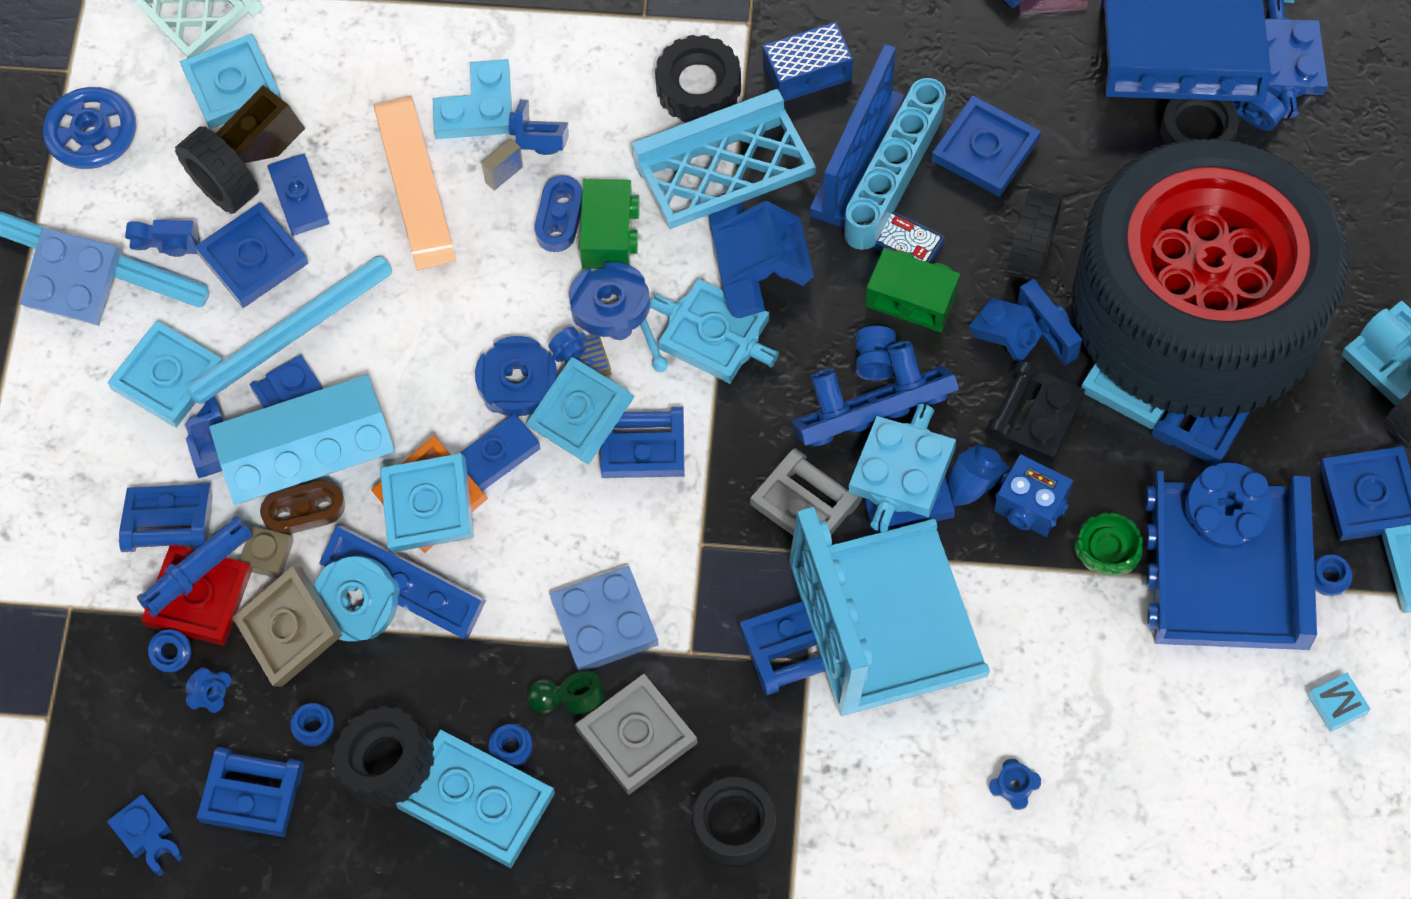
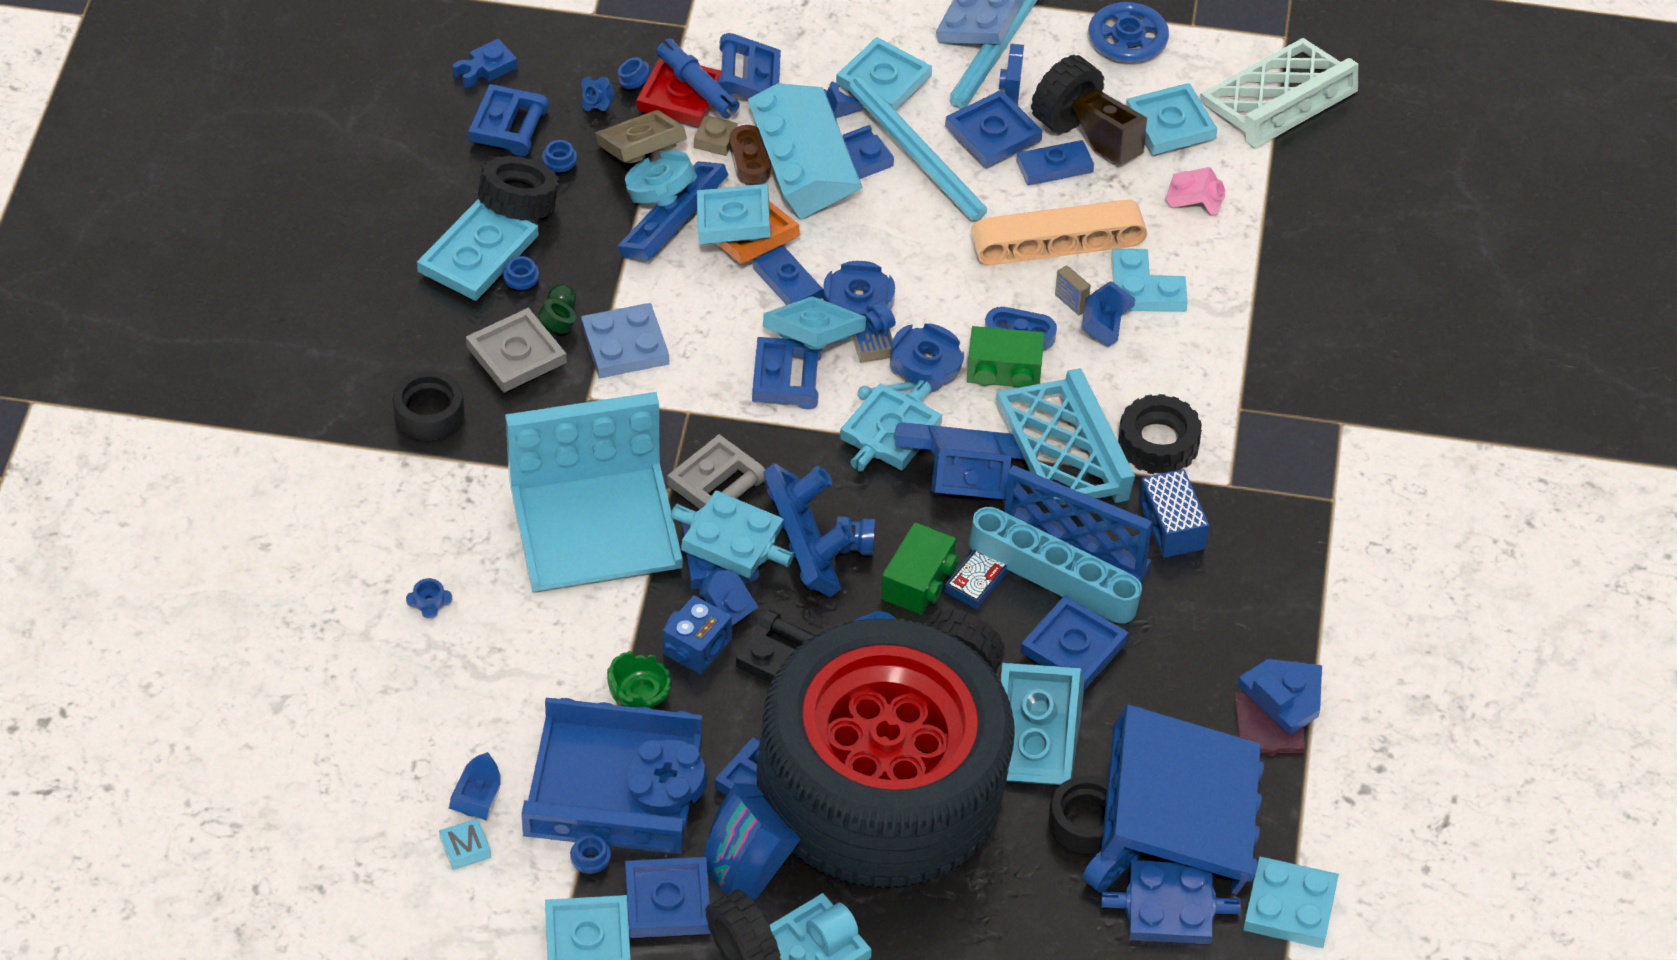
camera: 90 degrees right, 15 degrees down
none -> blue plate [448,752,501,820]
none -> blue slope [703,783,801,901]
none -> medium azure slope [1001,663,1085,786]
none -> bright pink bracket [1166,167,1225,215]

